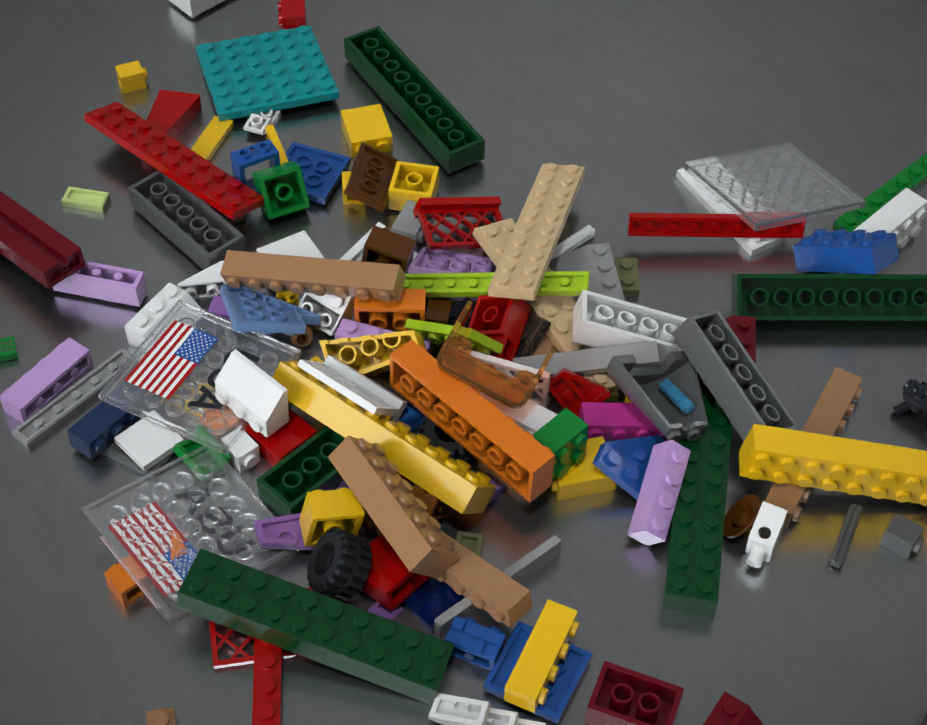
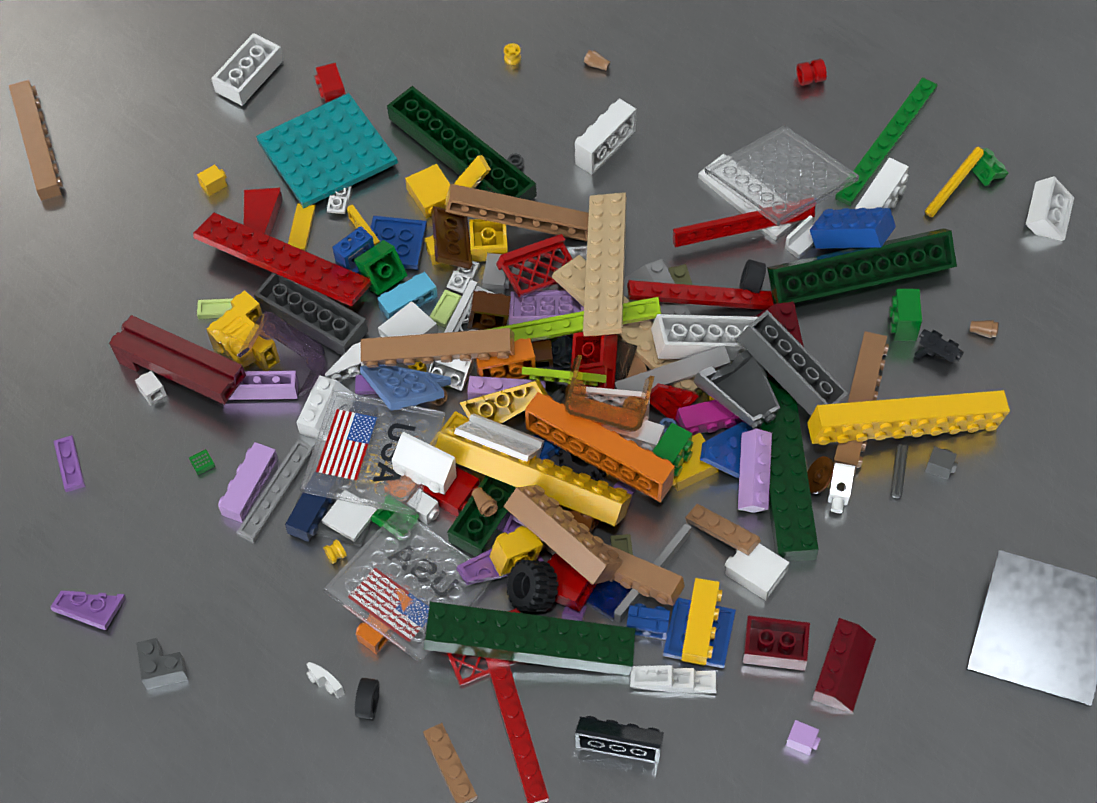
camera: 10 degrees left, 10 degrees up
white axle [551,225,595,260] -> none
dark azure axle [659,378,695,414] -> none
none -> yellow brick [206,290,280,371]
none -> clear purple windscreen [237,312,325,397]
none -> white slope [306,662,345,698]
none -> yellow wheel [323,539,347,564]
none -> black tyre [355,678,379,719]
none -> medium azure brick [377,272,438,319]
none -> yellowish green tile [429,290,462,328]
none -> medium nougat brick [445,184,589,241]
none -> white slope [447,261,480,294]
none -> yellow tile [454,155,491,188]
none -> medium nougat cone [472,487,498,517]
none -> yellow wheel [504,43,521,65]
none -> dark grey plate [507,153,524,170]
none -> white brick [575,98,636,175]
none -> medium nougat cone [584,50,610,71]
none -> red plate [627,280,774,310]
none -> medium nougat plate [685,504,761,556]
none -> white brick [725,543,790,601]
none -> black tyre [739,259,766,294]
none -> white panel [785,215,814,259]
none -> red wheel [796,59,827,86]
none -> green brick [889,289,922,341]

